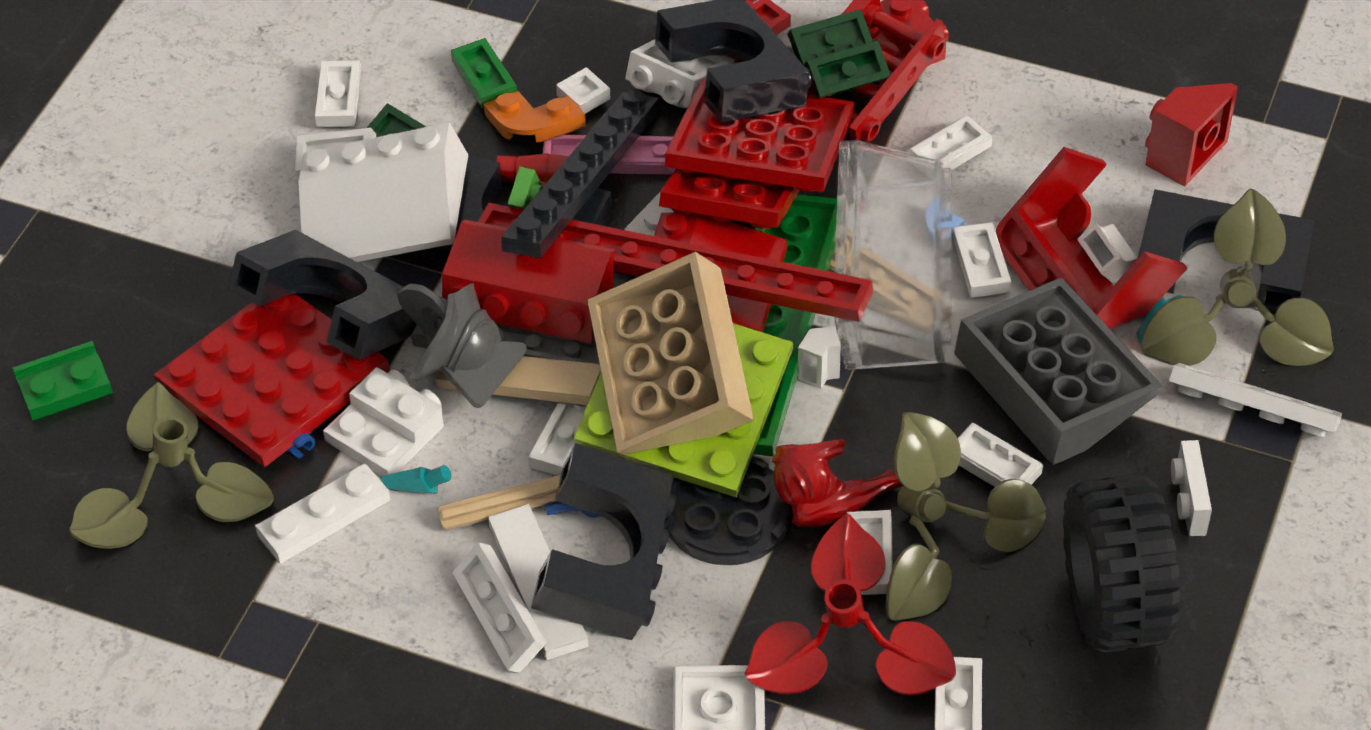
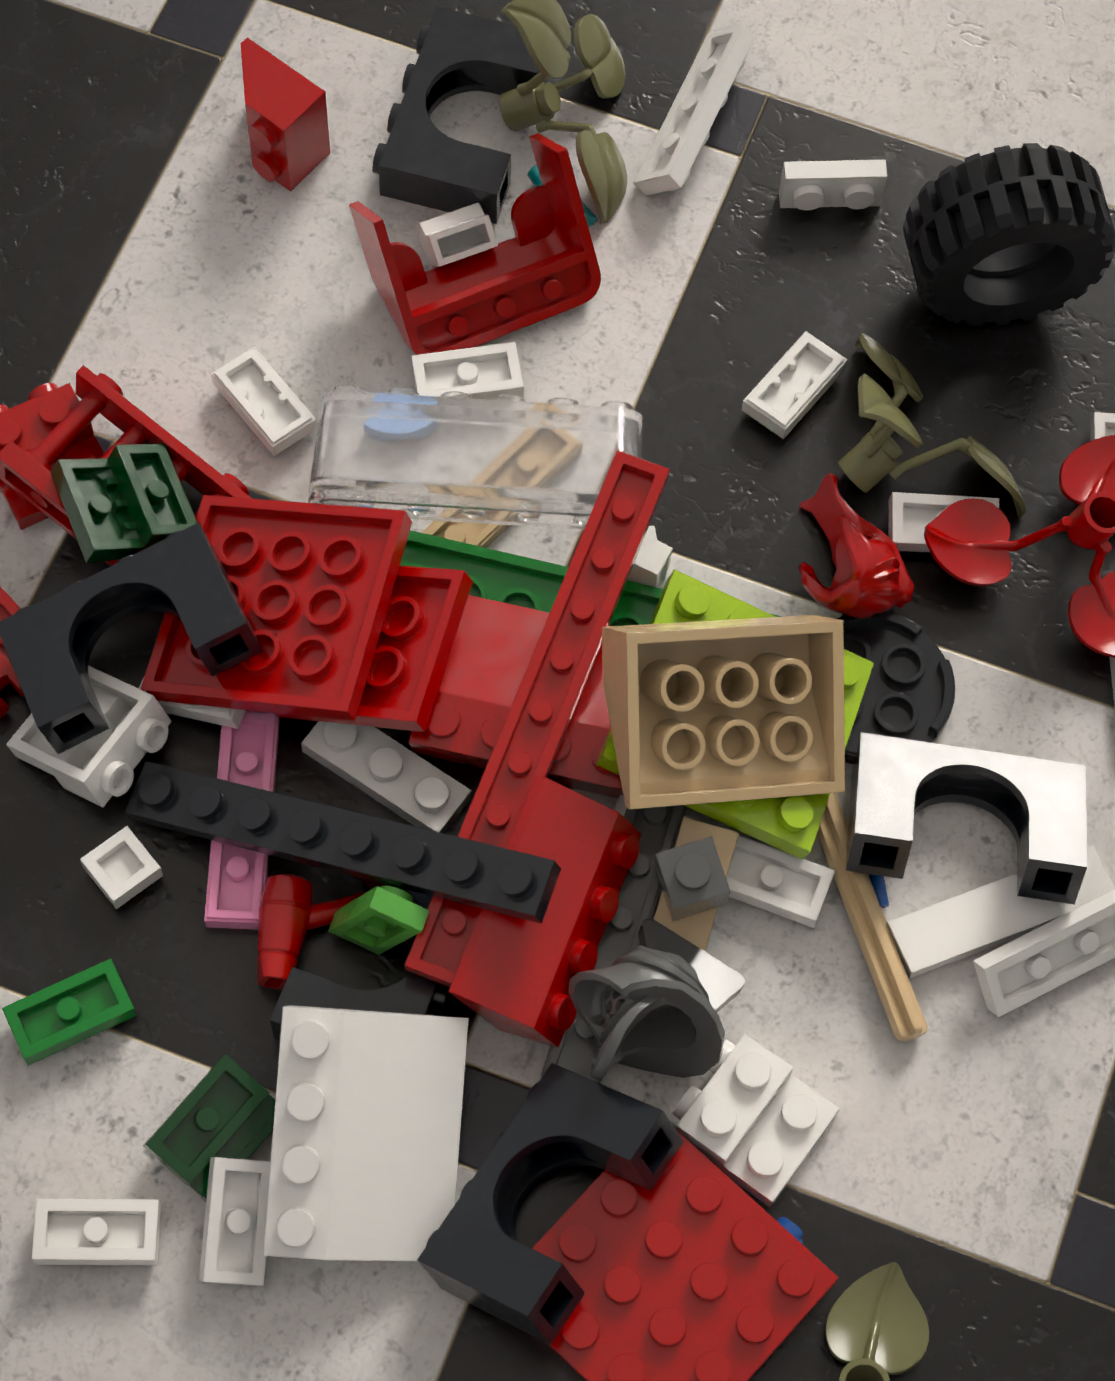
camera: 95 degrees left, 15 degrees up
white plate [255,463,390,564] -> none
teal bar [380,465,452,494] -> none
orange plate [483,91,586,143] -> none
dark grey slope [954,277,1163,466] -> none
none -> dark grey brick [655,836,731,921]

